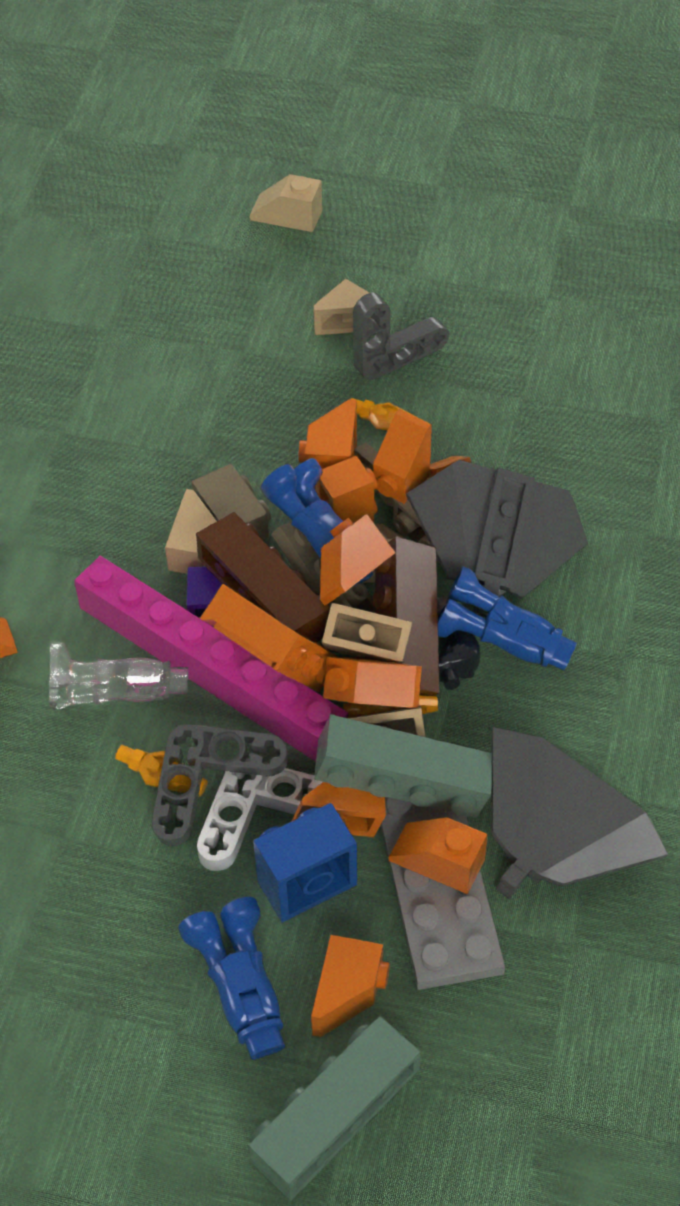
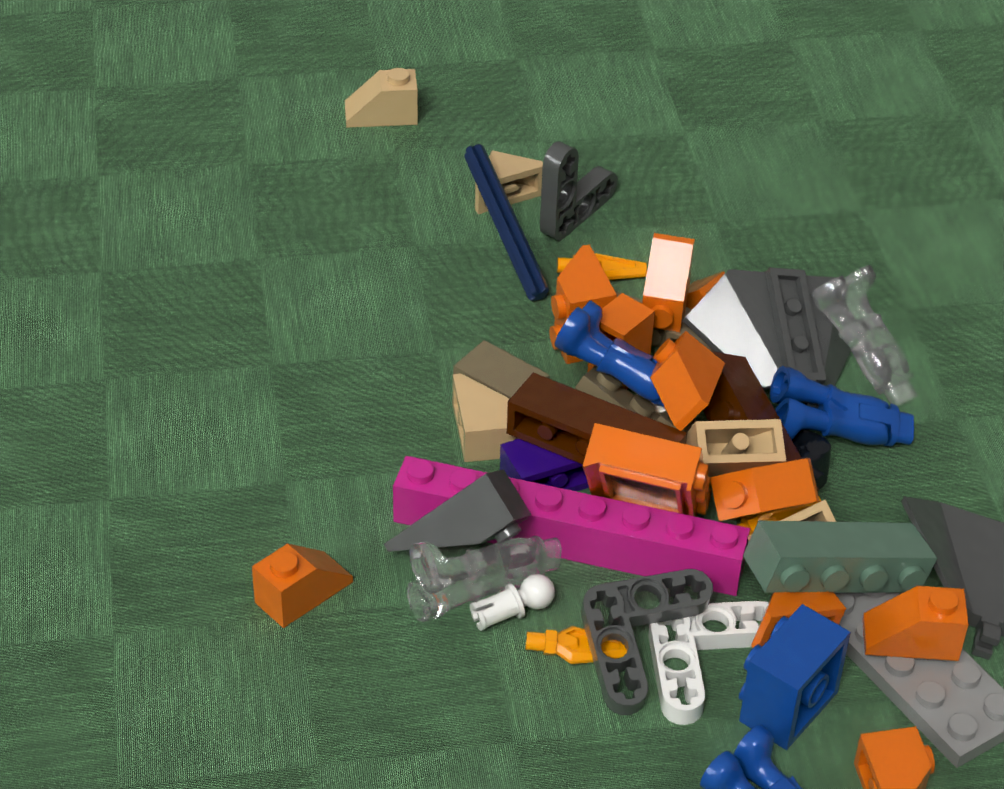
camera: 25 degrees left, 10 degrees down
none -> dark grey slope [384,469,531,552]
none -> dark blue axle [464,144,549,302]
none -> white pin [470,573,555,631]
none -> clear piece [810,265,918,406]

